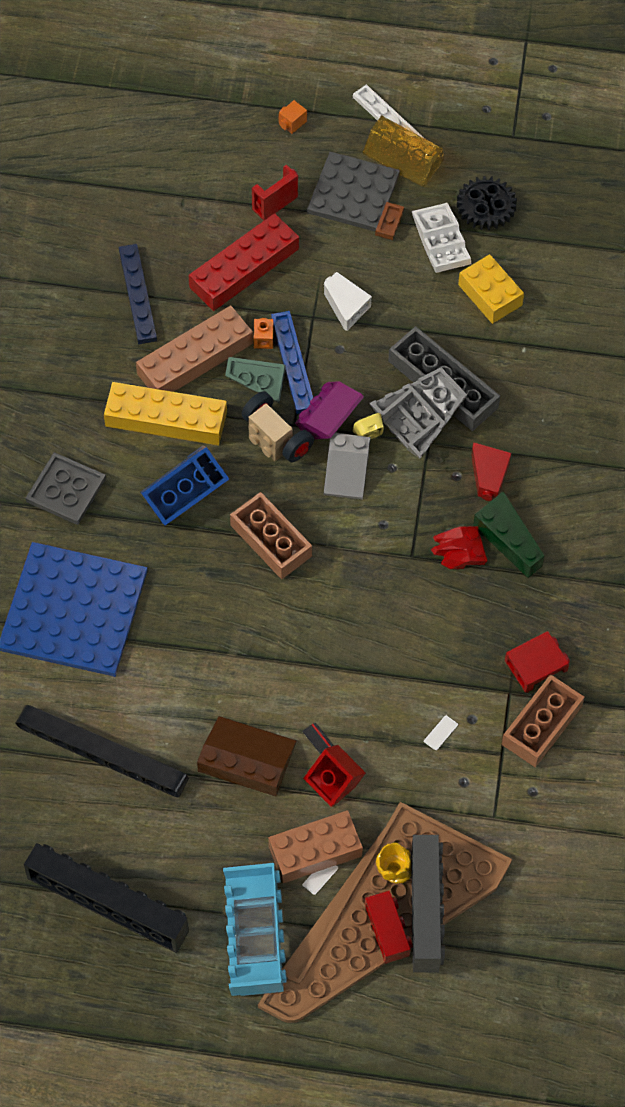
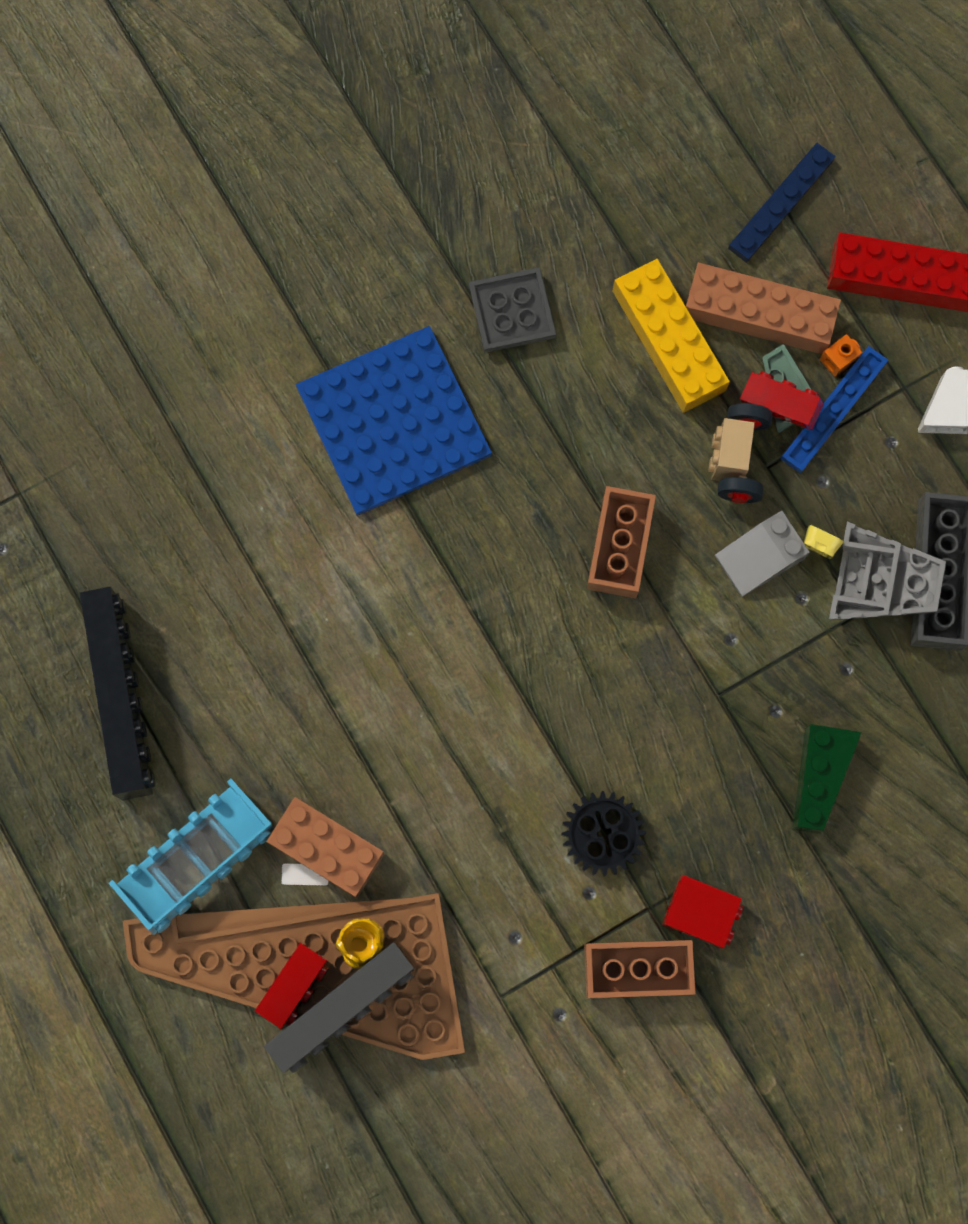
camera: 50 degrees right, 15 degrees up
black beam [15,705,189,797] -> none
blue hinge [140,445,229,526] -> none
reddish brown slope [197,716,297,797] -> none
magenta slope [295,381,364,439] -> none
black sticker [303,723,334,755] -> none
red slope [303,745,366,807] -> none
white sticker [424,715,458,750] -> none
red plate [431,526,487,569] -> none
red slope [471,443,511,501] -> none
none -> black gear [561,791,646,877]
none -> red brick [740,371,824,431]

